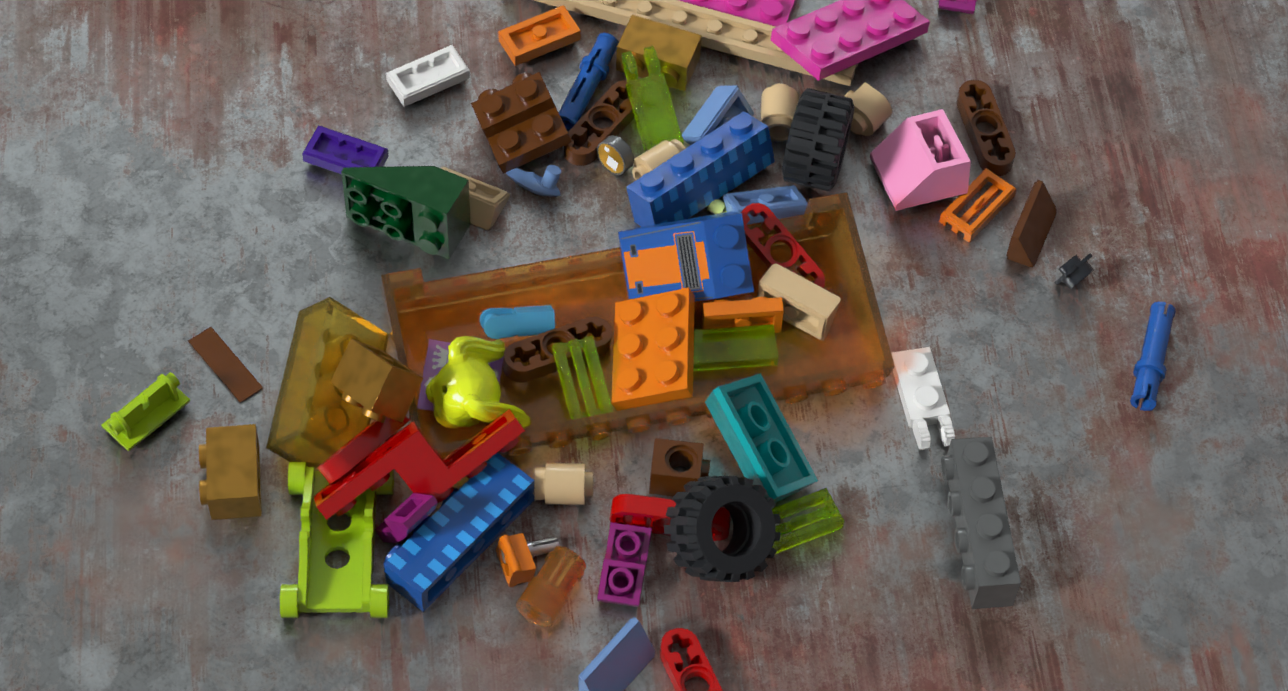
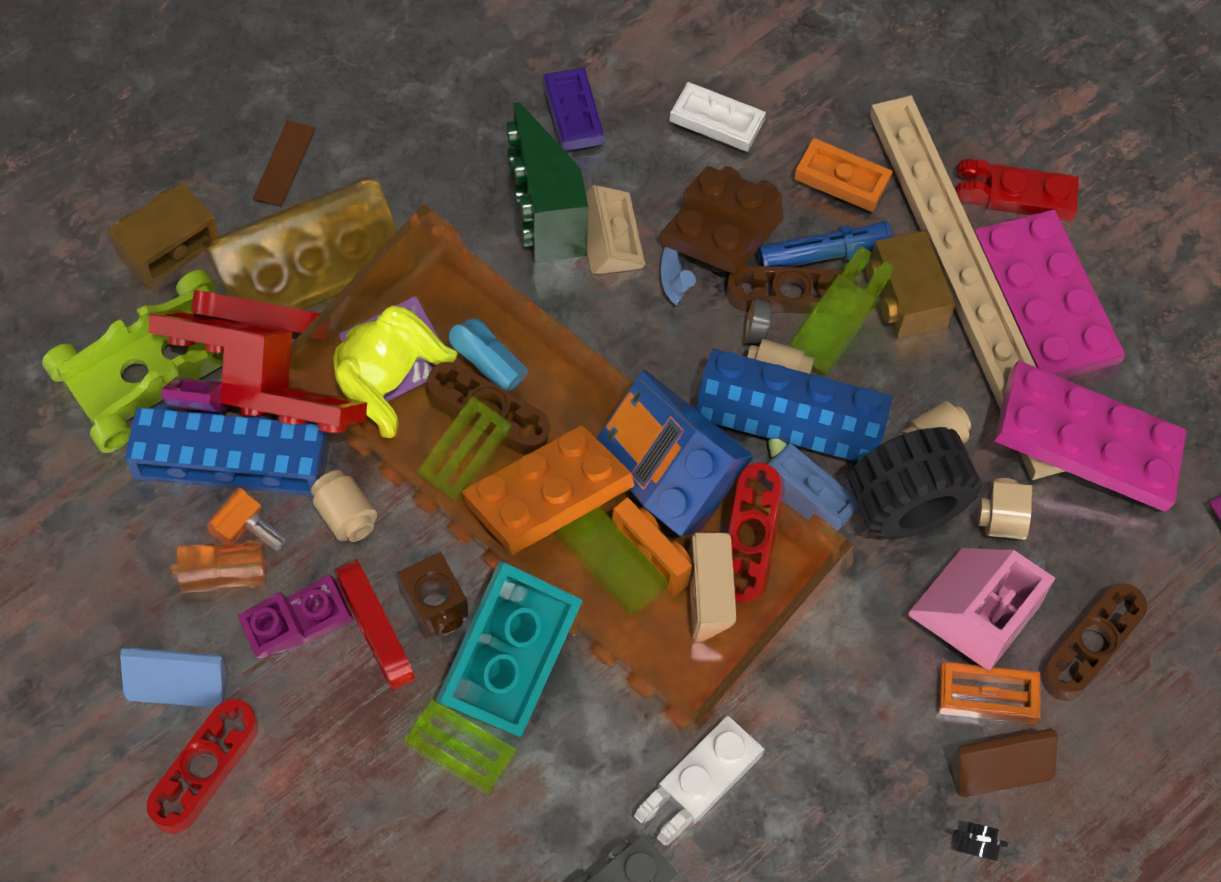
camera: 55 degrees right, 5 degrees up
lime hinge [101,372,191,451] -> none
pearl gold brick [330,339,423,423] -> none
black tyre [664,476,781,582] -> none
medium blue slope [681,85,754,145] -> none

